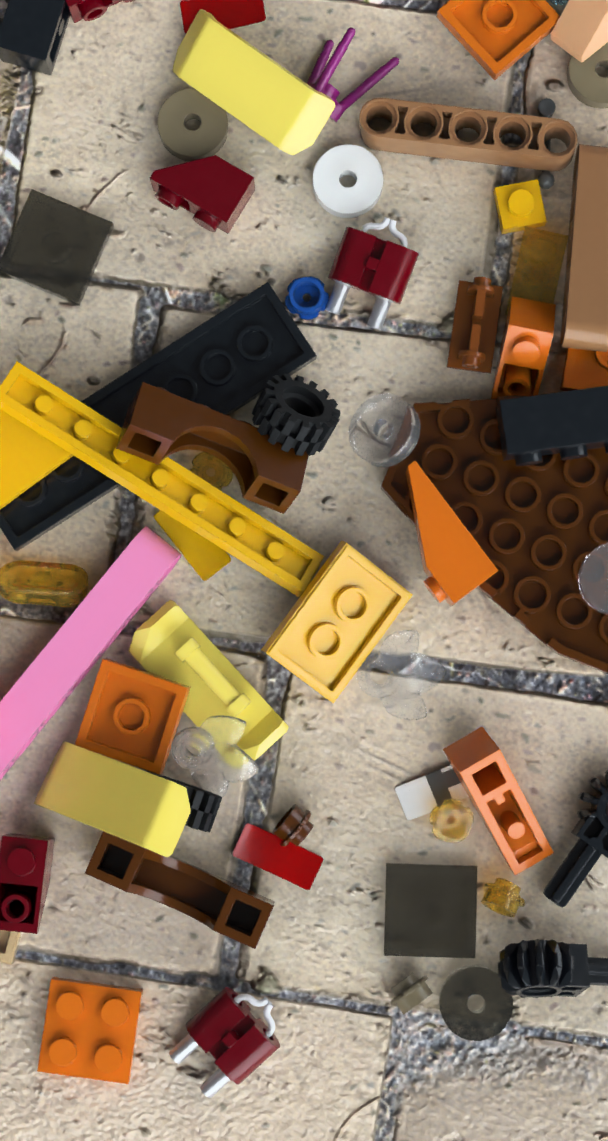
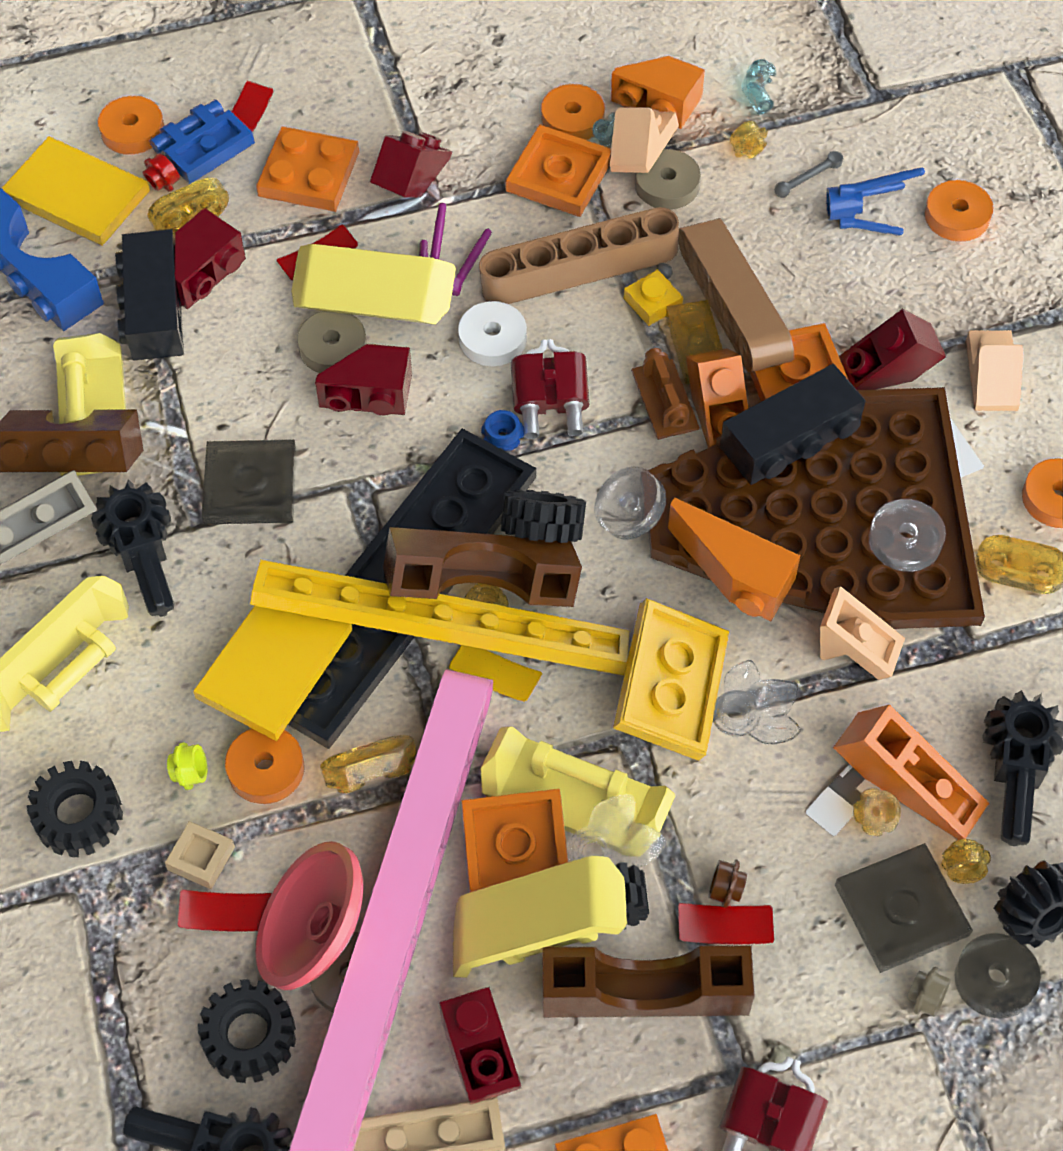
camera: 25 degrees left, 25 degrees down
none -> light nougat slope [820,586,905,680]

